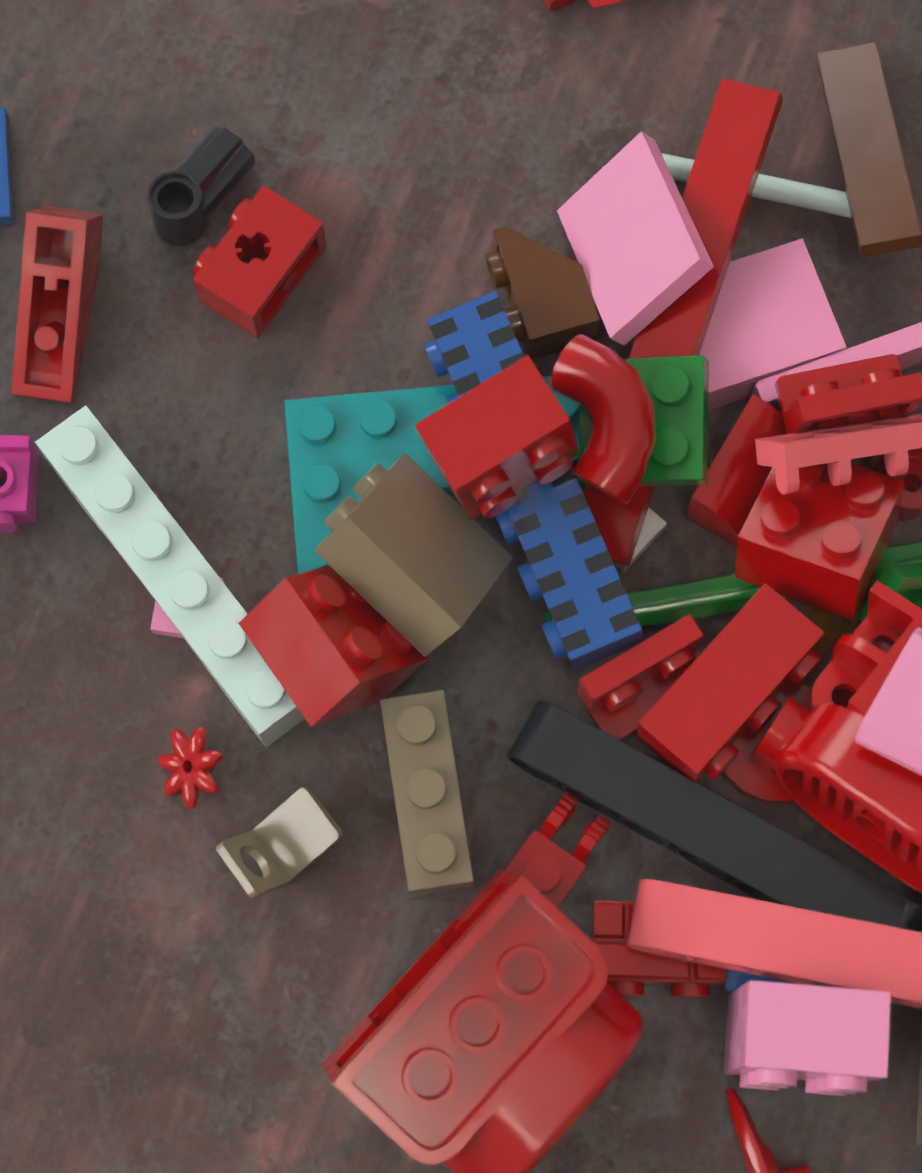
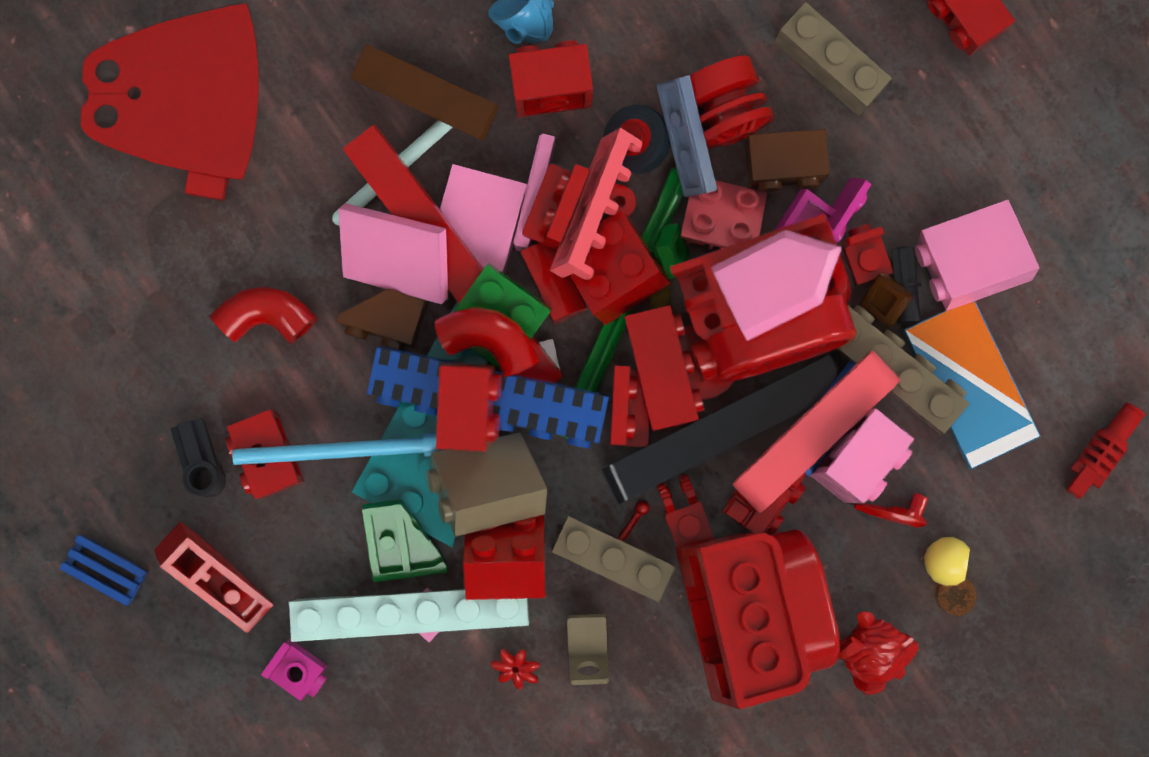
camera: 60 degrees left, 10 degrees up
none -> red cylinder [209,286,318,344]
none -> medium azure bar [232,432,446,465]
none -> wing [362,499,448,582]
none -> red hinge [617,500,650,542]

